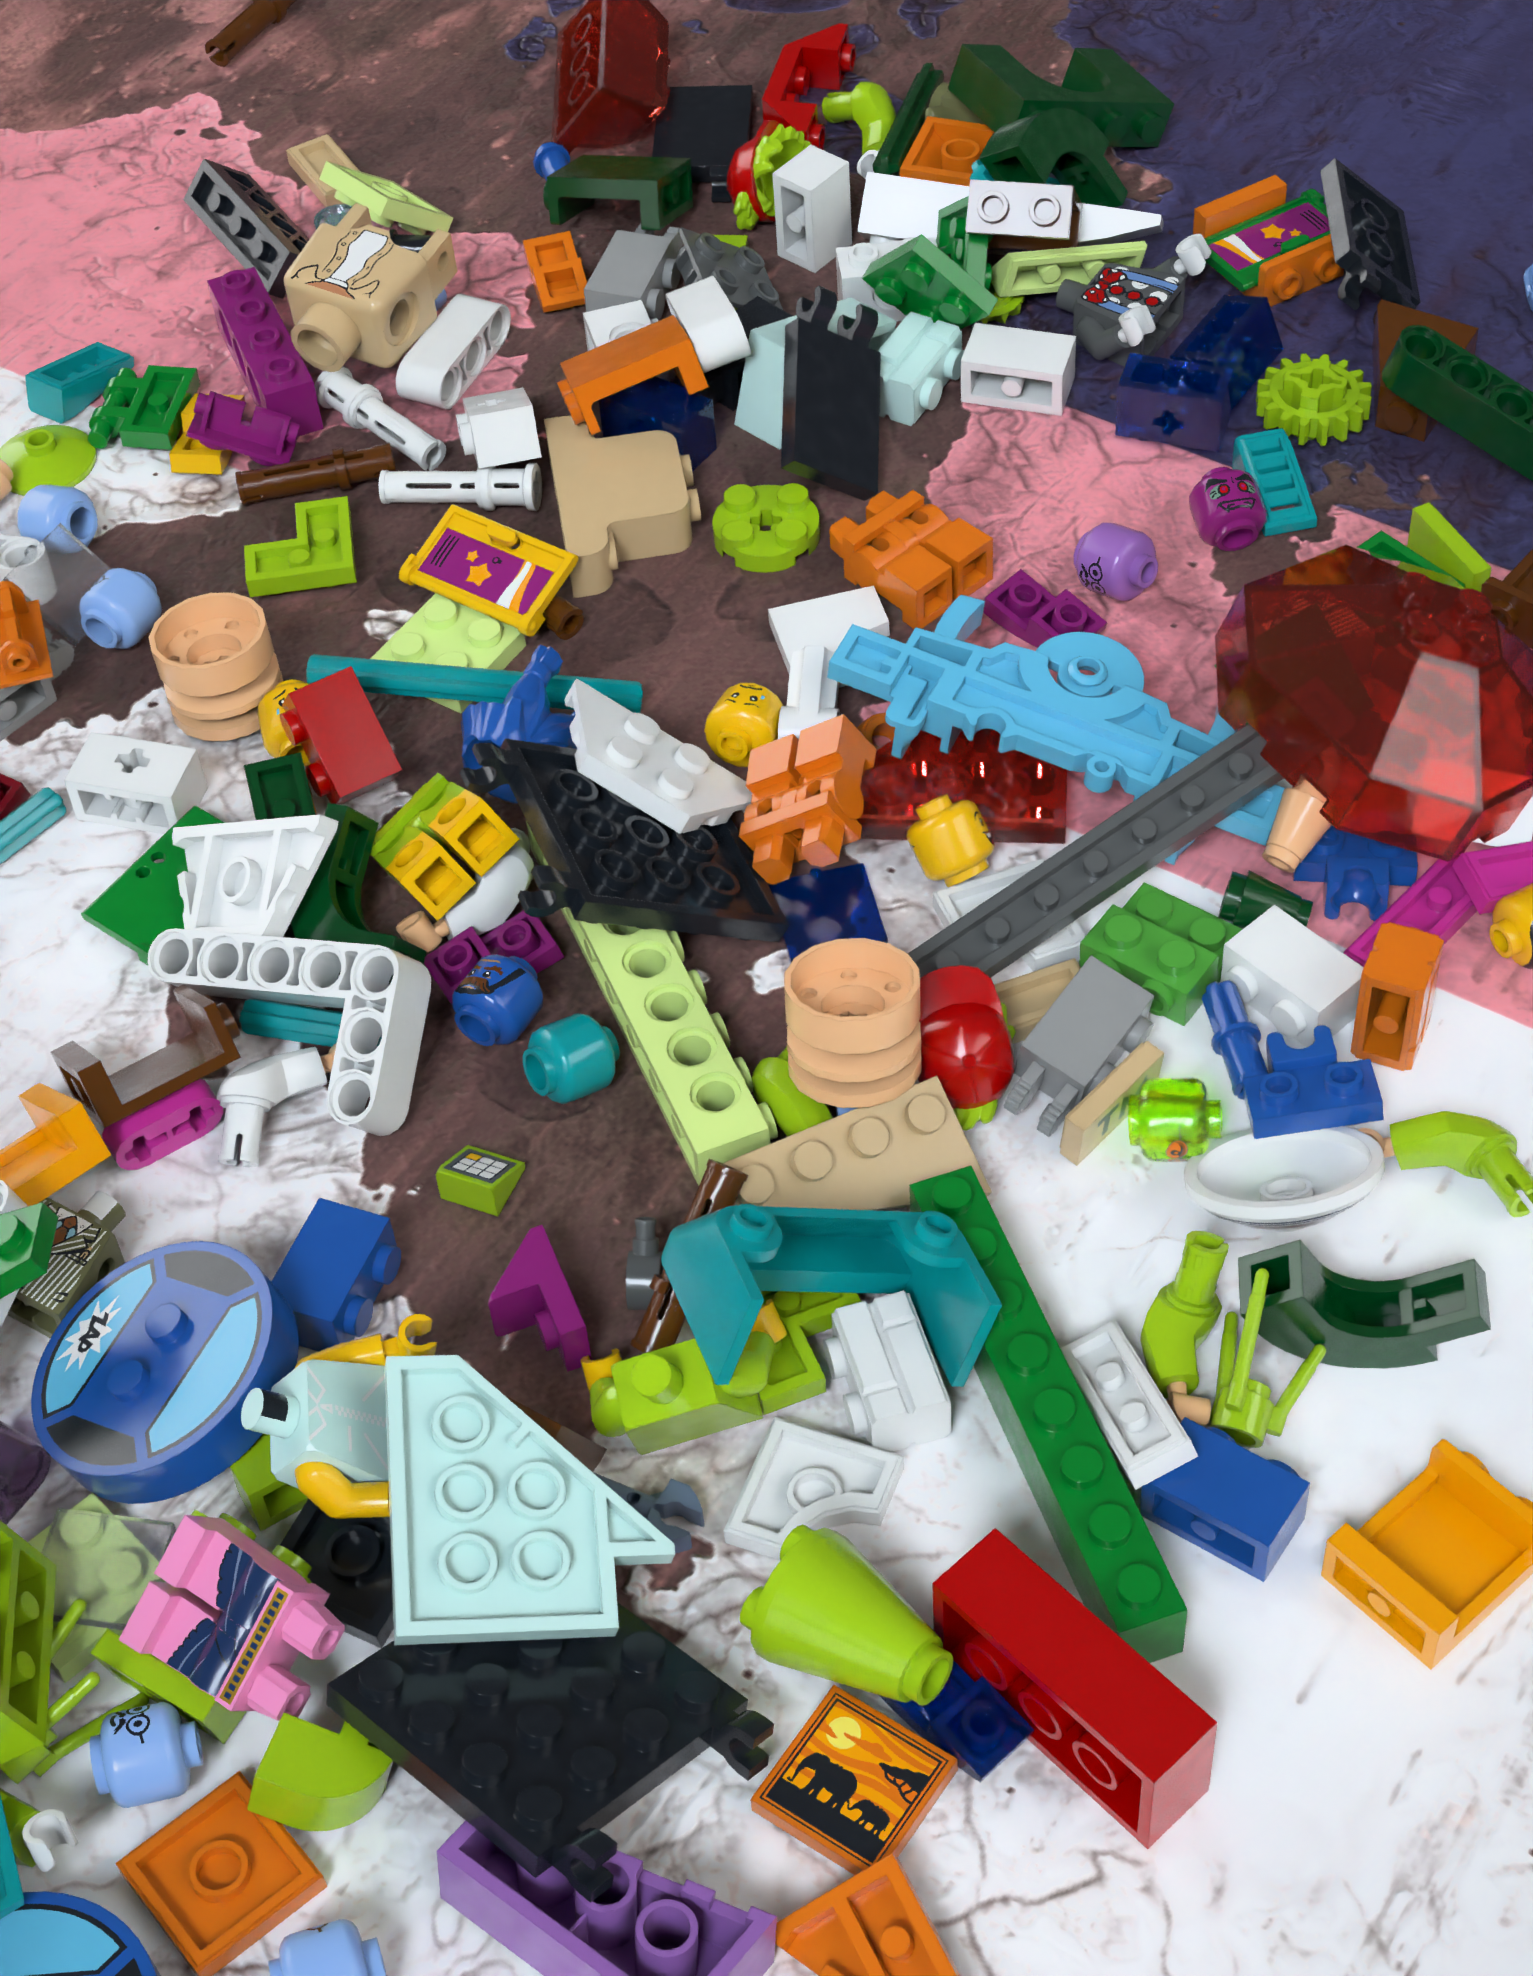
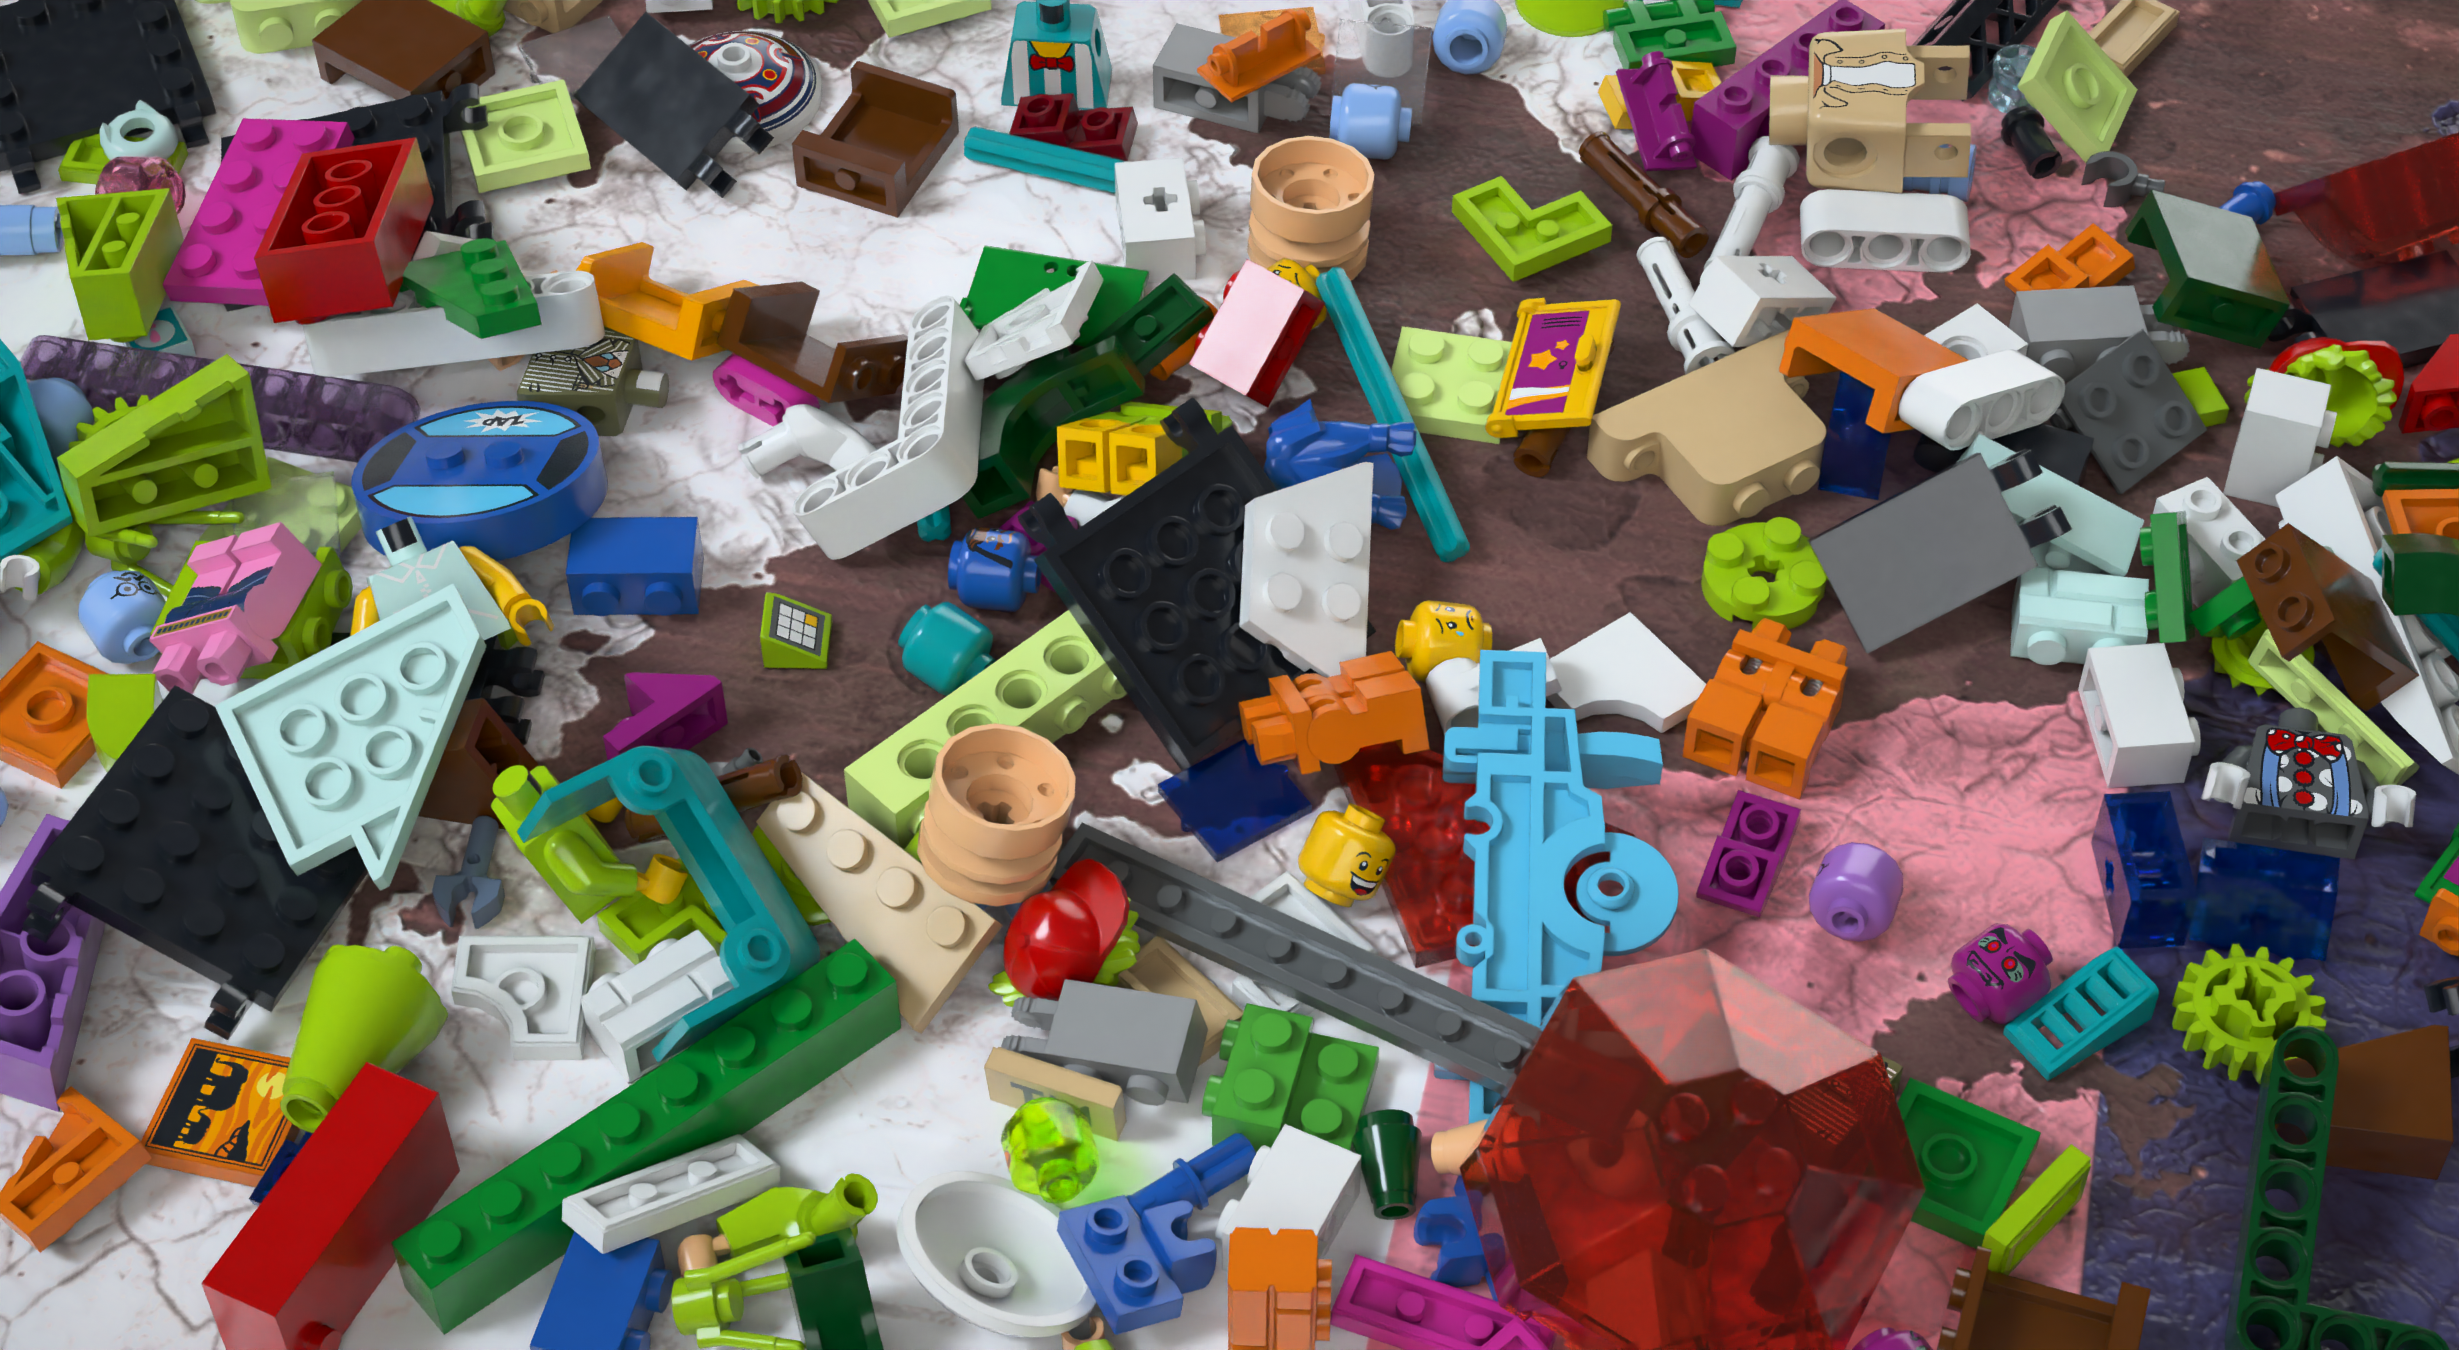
camera: 65 degrees right, 0 degrees up
none -> dark grey piece [2082,151,2165,207]

